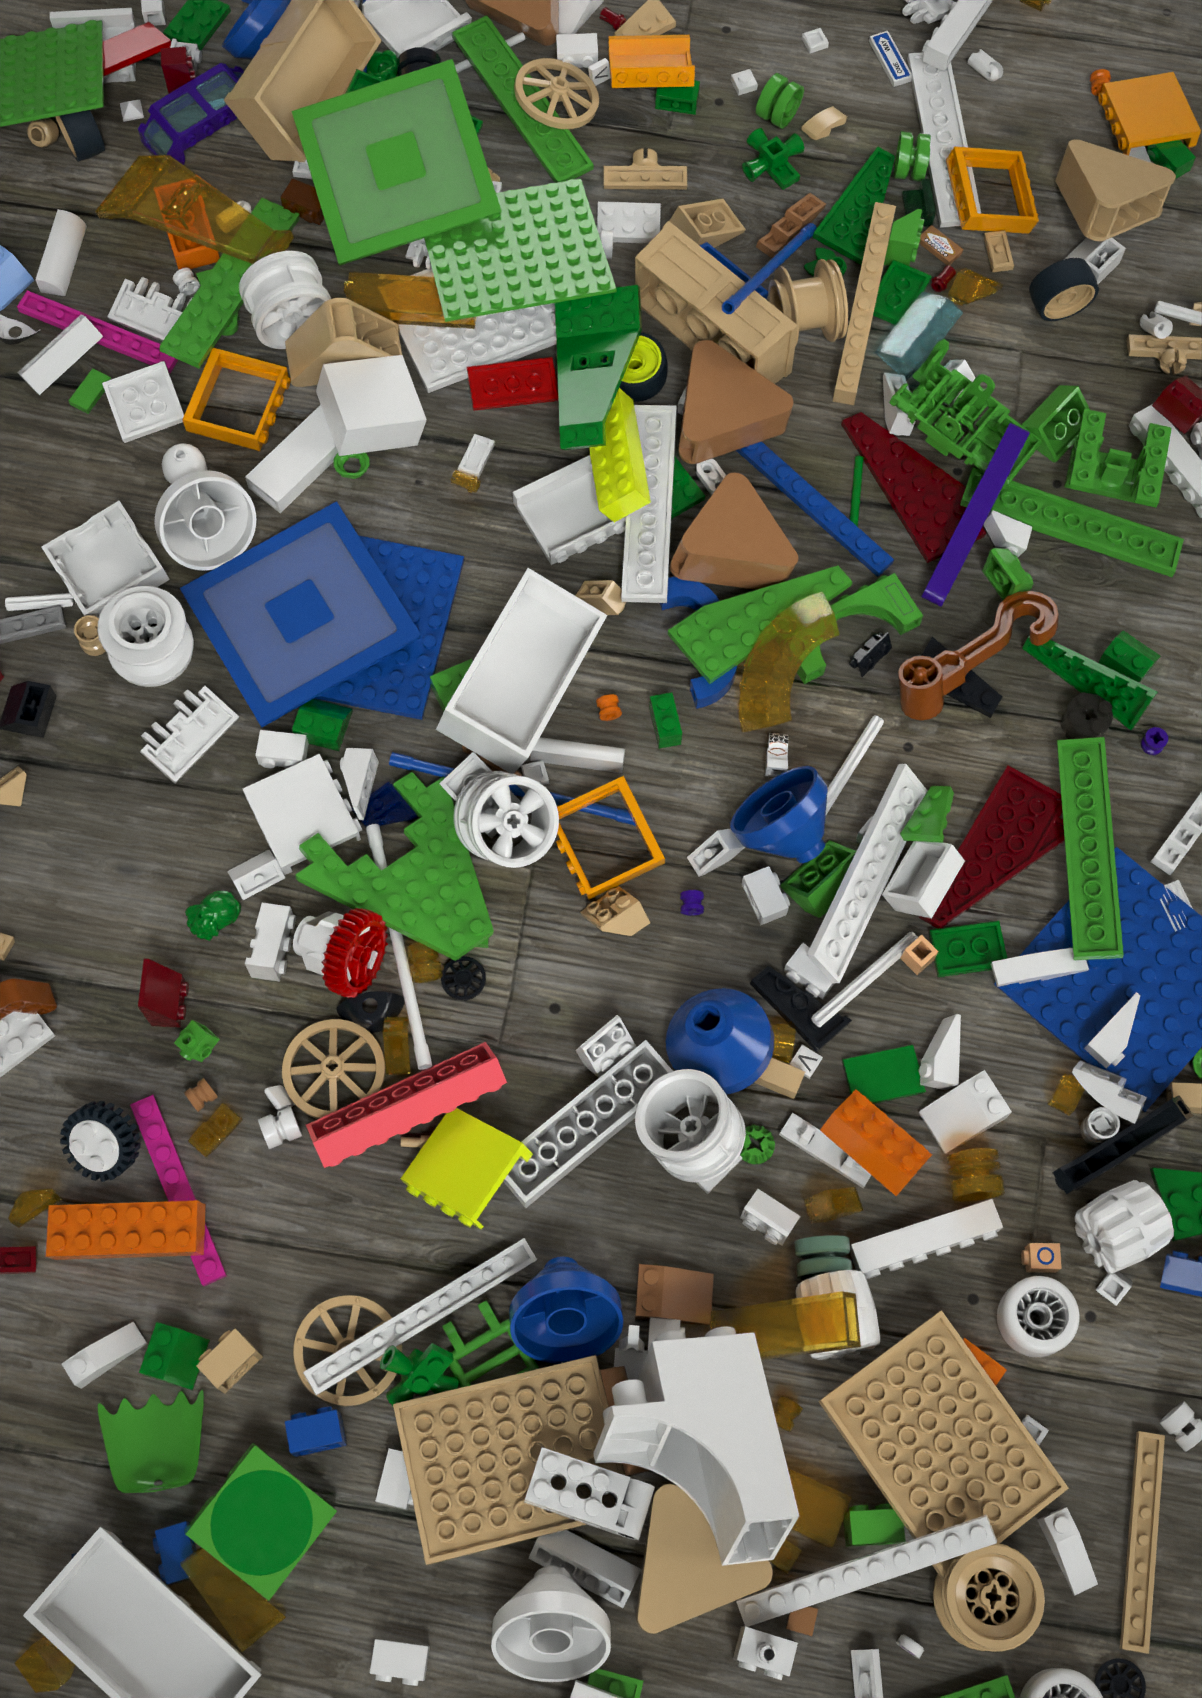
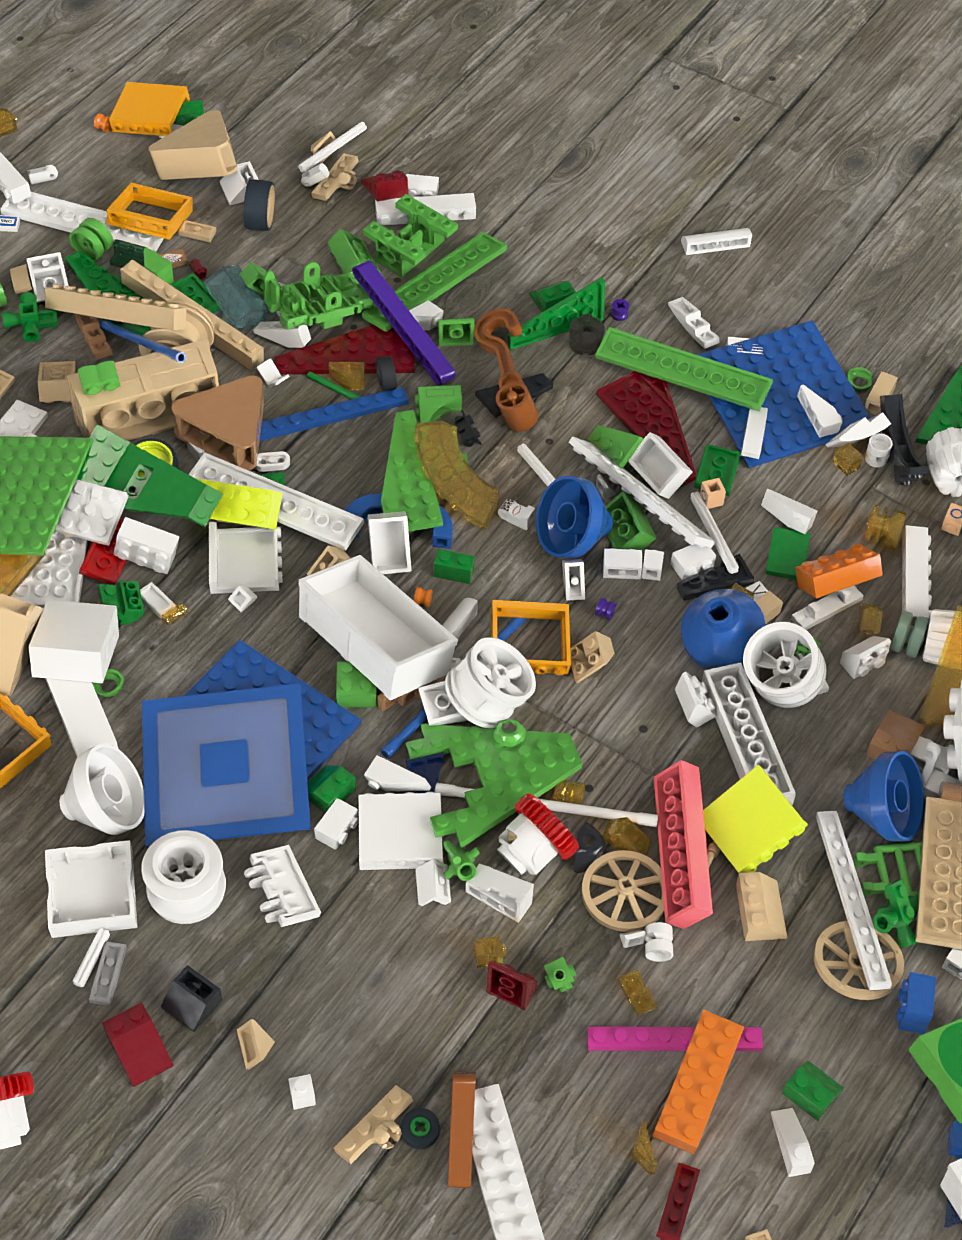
camera: 65 degrees left, 15 degrees down
wheel [60,1101,141,1182] -> none
tan wheel [74,615,106,656] -> none
bright green piece [98,1390,204,1493] -> none
white cylinder [162,443,207,484] -> none
medium nougat wheel [183,1078,218,1112] -> none
green hair [185,891,241,941] -> none
tan brick [196,1329,263,1394] -> none
black wheel [441,956,486,1001] -> none
medium nougat brick [670,473,798,590] -> none
white slope [918,1070,1012,1154] -> none
clear yellow slope [948,268,1003,306] -> none
none -> white slope [26,252,68,303]
none -> tan brick [45,284,186,331]
none -> white plate [55,479,129,546]
none -> bright green brick [78,361,120,395]
none -> green brick [97,580,144,625]
none -> white piece [114,517,179,574]
none -> white slope [228,585,257,612]
none -> bright green brick [240,262,282,296]
none -> white bracket [257,359,289,388]
none -> clear yellow slope [329,362,365,390]
none -> white piece [368,511,411,574]
none -> black tyre [375,356,397,391]
none -> bright green pin [443,840,481,881]
none -> clear yellow brick [474,936,506,968]
none -> bright green piece [493,720,526,747]
none -> white brick [641,549,664,581]
none -> tan slope [736,872,787,941]

